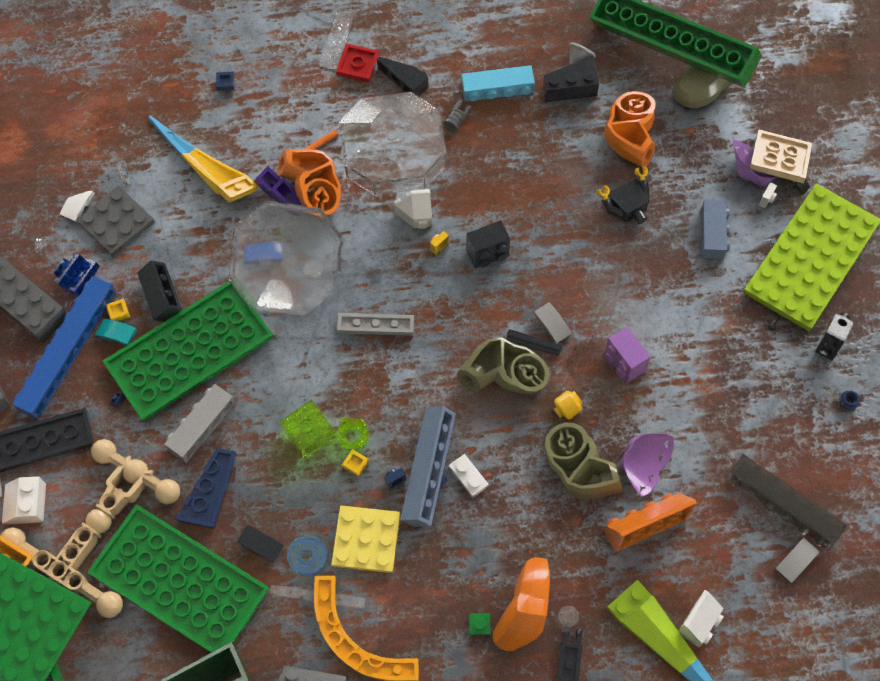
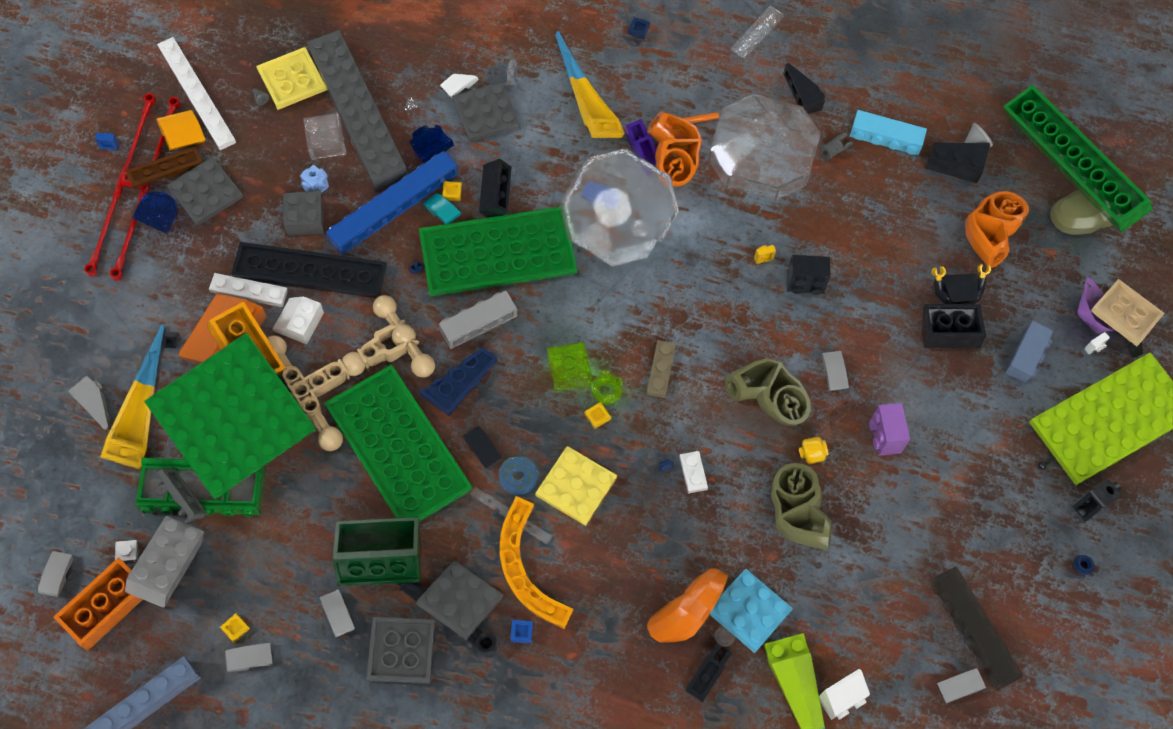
camera: 20 degrees right, 0 degrees up
red plate [336,43,380,83] -> none
light grey plate [337,313,414,336] -> none
dark blue plate [384,468,406,490] -> none
white slope [394,189,433,229] -> none
sand blue brick [400,406,456,527] -> none
green plate [469,613,490,636] -> none
black axle [506,329,562,355] -> none
orange slope [604,493,697,552] -> none
medium lavender piece [619,433,674,496] -> none
none -> dark tan plate [647,340,676,398]
none -> medium azure plate [710,569,793,653]
none -> black slope [922,304,986,348]

